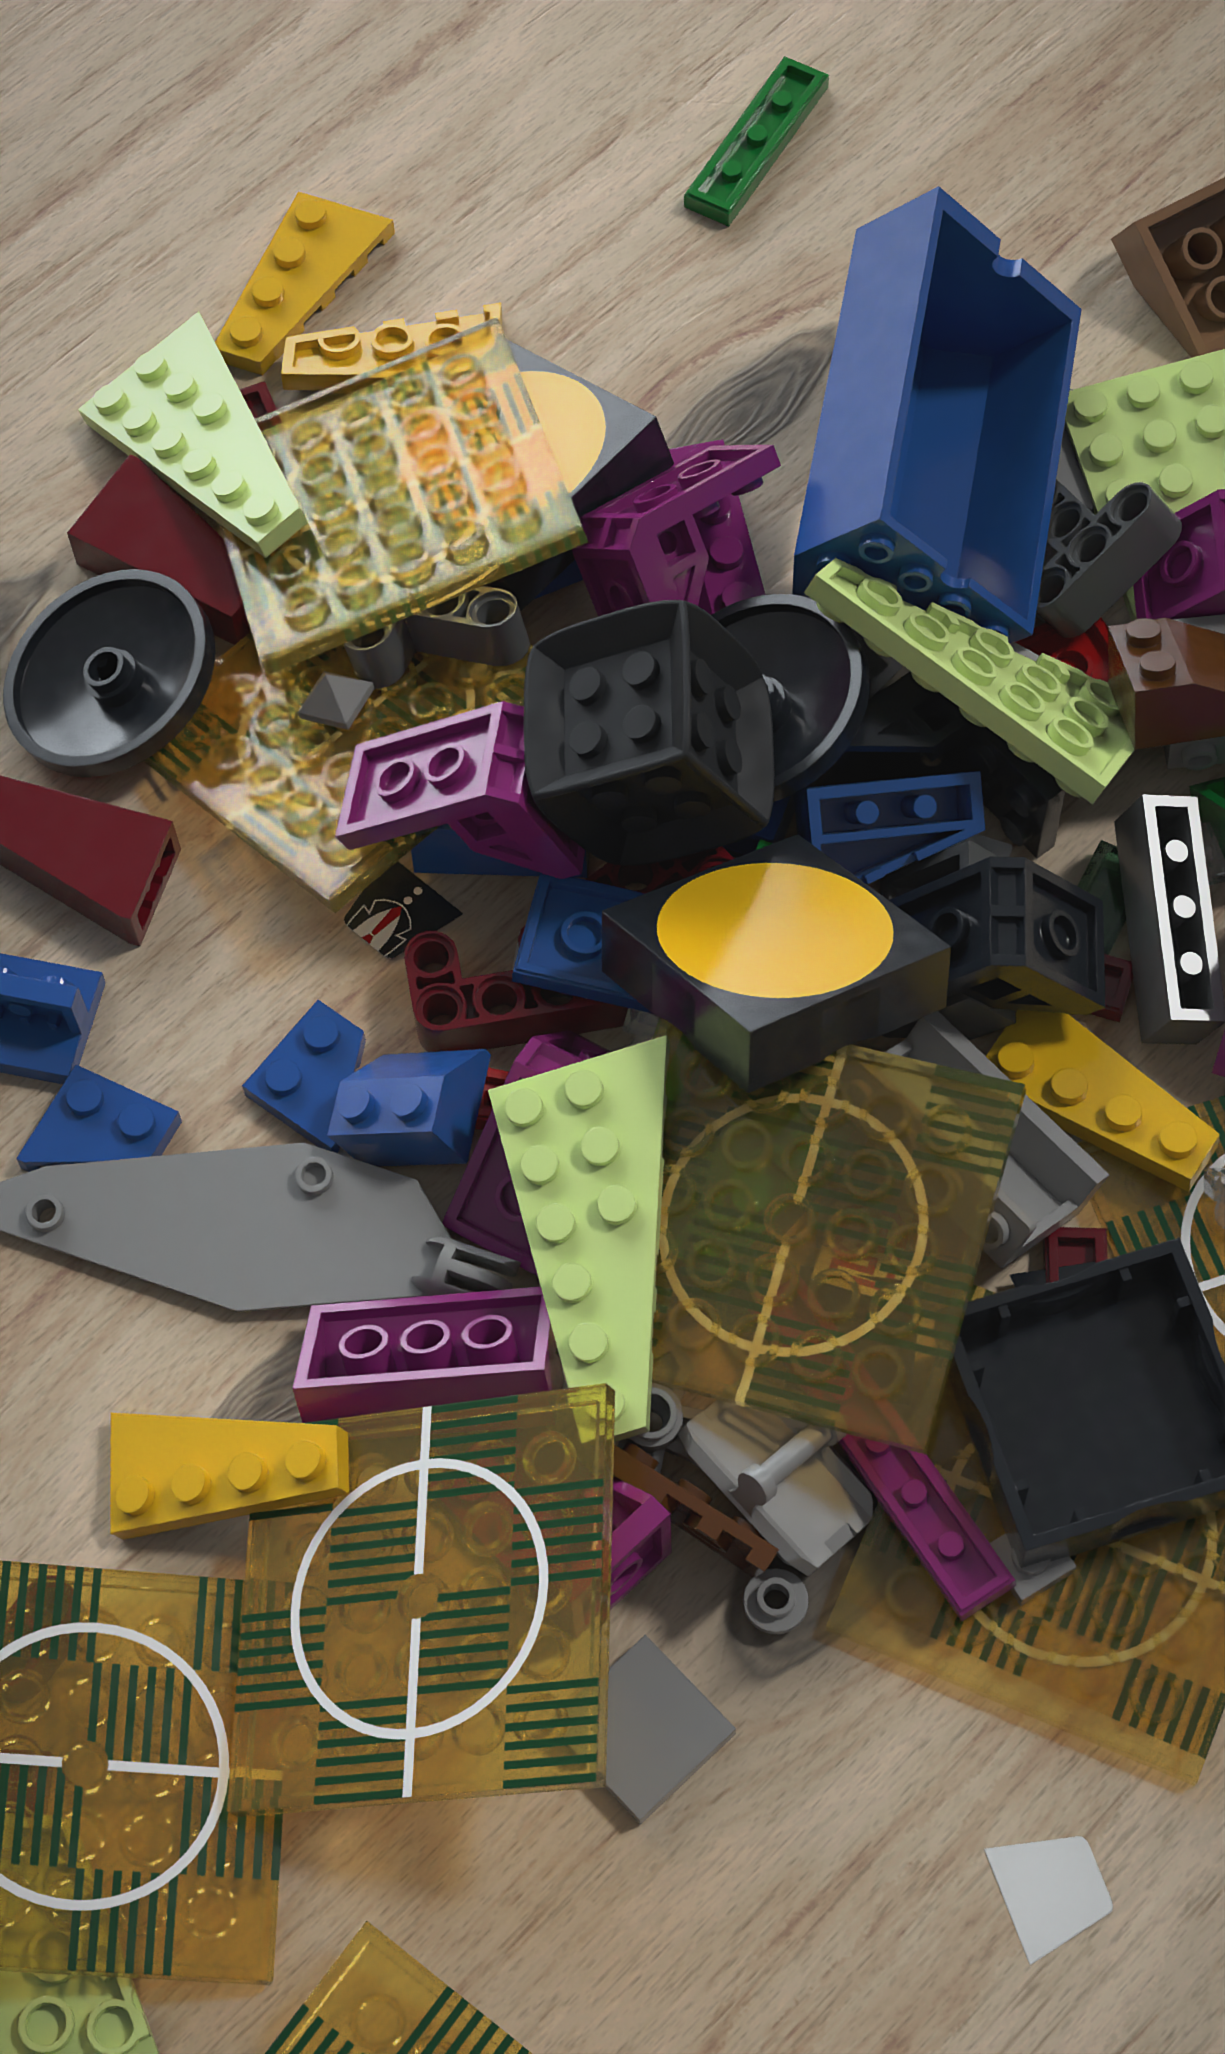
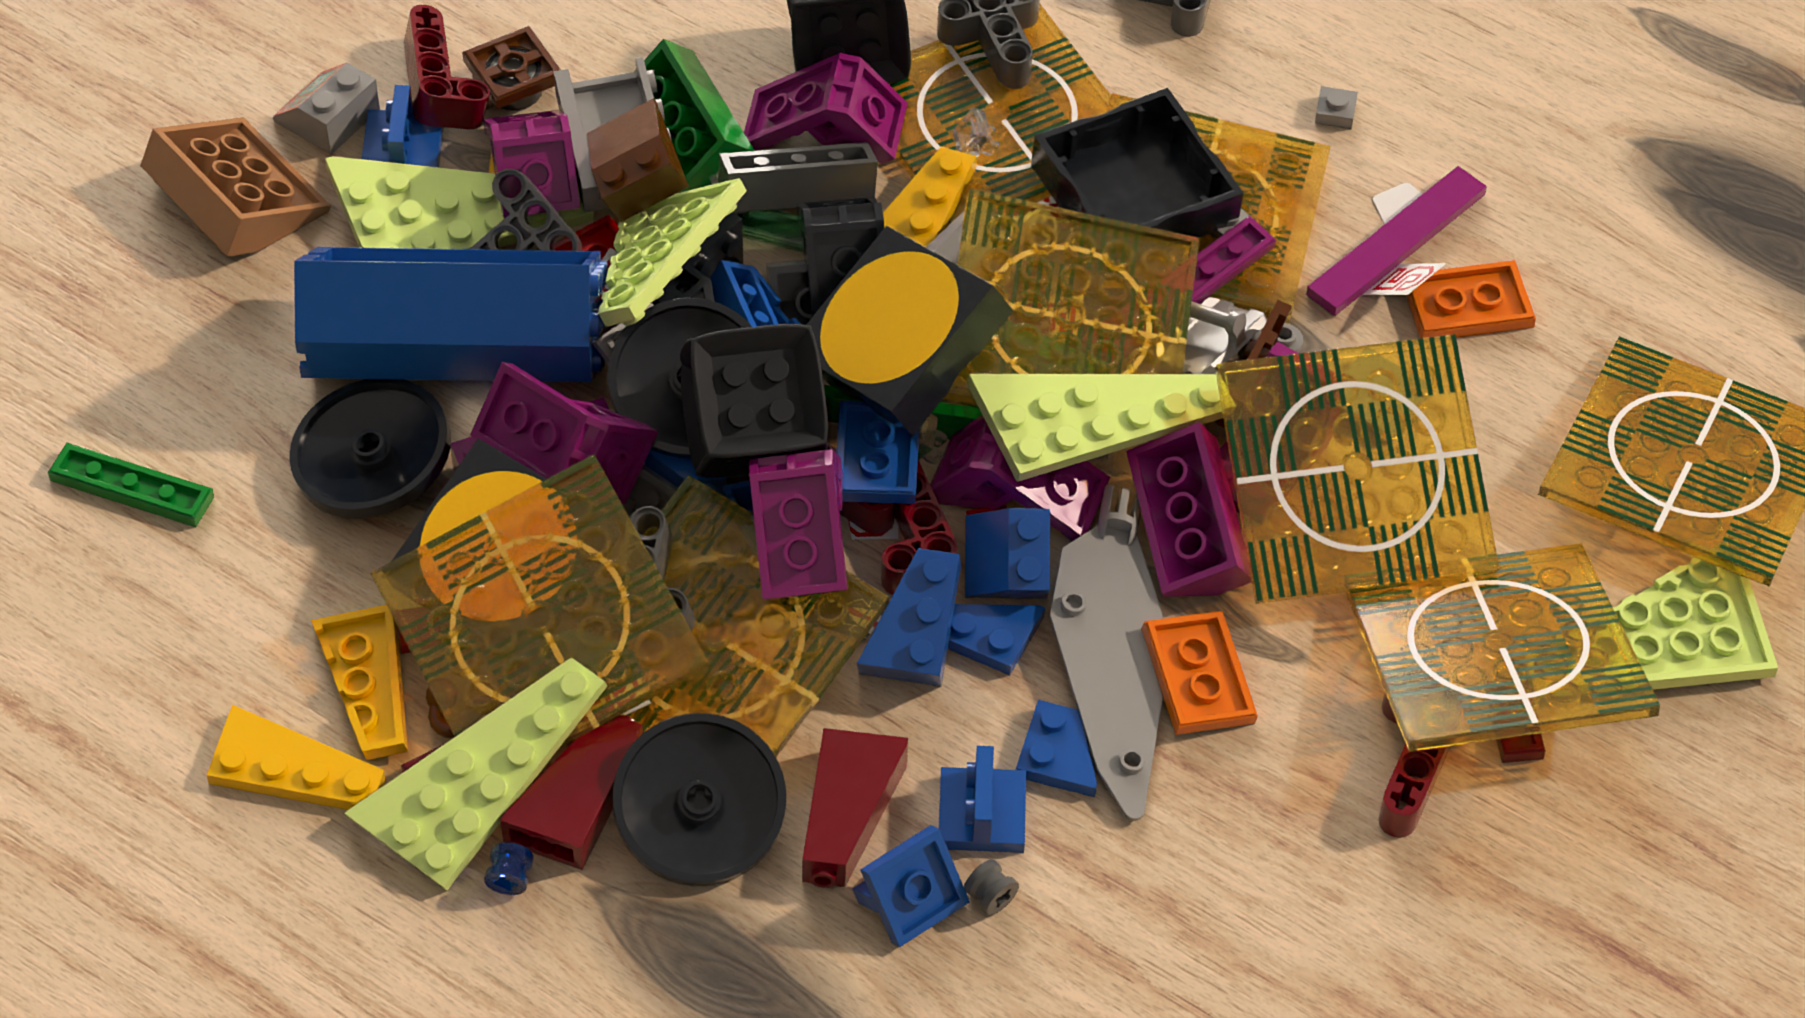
camera: 105 degrees left, 10 degrees down
yellow wing [110,1412,350,1540] -> none
light grey slope [297,671,375,730] -> none
none -> black dish [289,379,451,519]
none -> clear blue wheel [484,842,534,895]
none -> blue wedge [856,548,961,687]
none -> orange tile [1141,611,1258,735]
none -> magenta tile [1306,166,1487,316]
none -> white sticker [1362,263,1446,295]
none -> orange tile [1406,260,1536,342]

